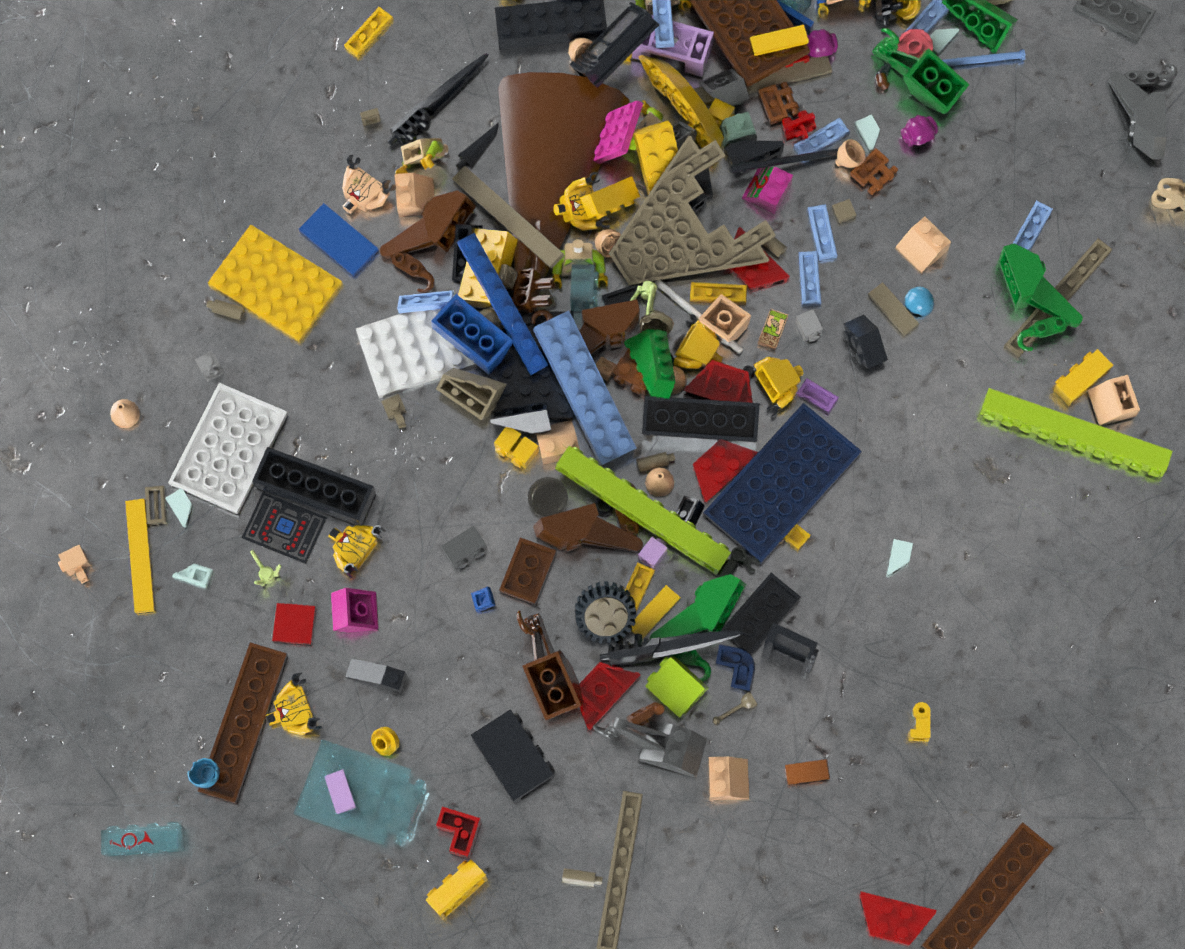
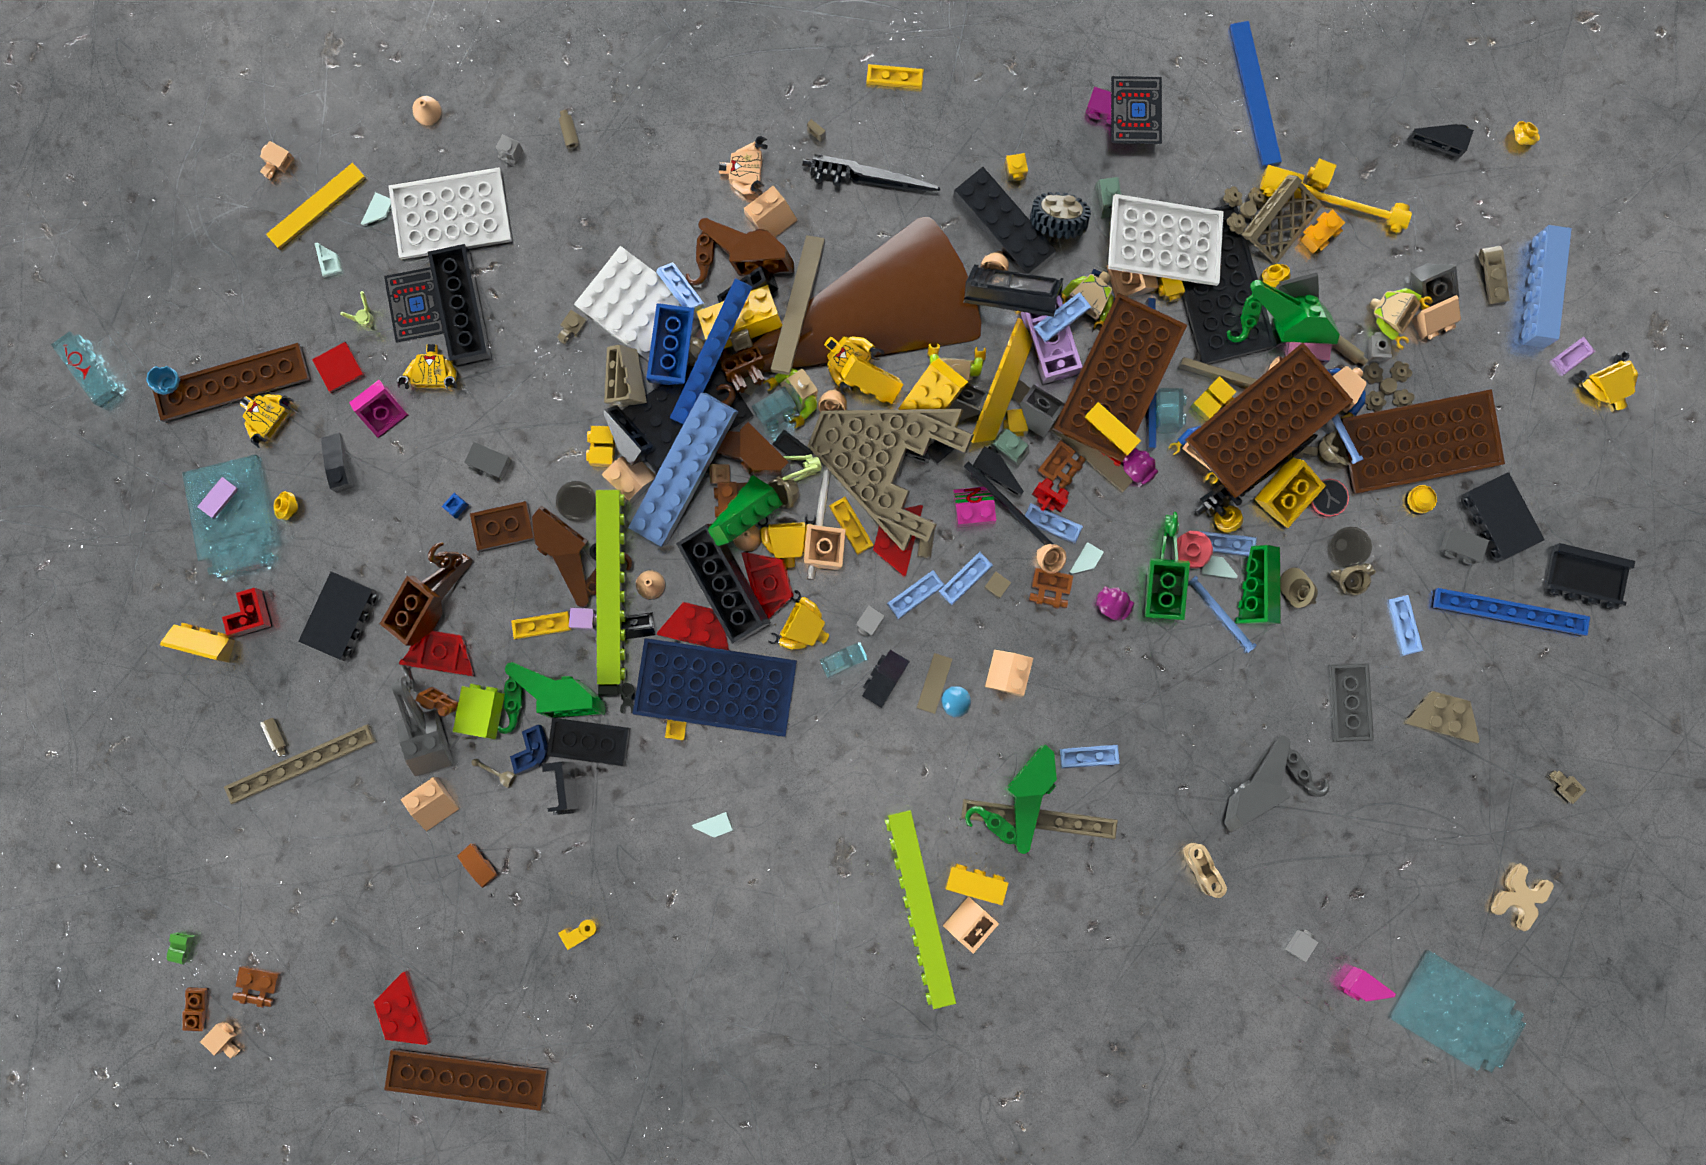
camera: 55 degrees right, 10 degrees up
dark tan tile [145,485,167,526] -> none
yellow plate [208,224,343,343] -> none
blue tile [299,203,379,277] -> none
torso [396,138,449,174] -> none
black bar [456,122,499,170] -> none
wheel [575,581,637,643] -> none
dark pink plate [594,100,643,164] -> none
black piece [600,631,744,667] -> none
yellow tile [631,585,681,640] -> none
dark tan cylinder [636,452,675,473] -> none
tile [758,309,788,350] -> none
medium lavender tile [796,378,839,415] -> none
reddish brown arm [875,63,892,90] -> none
none -> clear light blue slope [820,642,868,677]

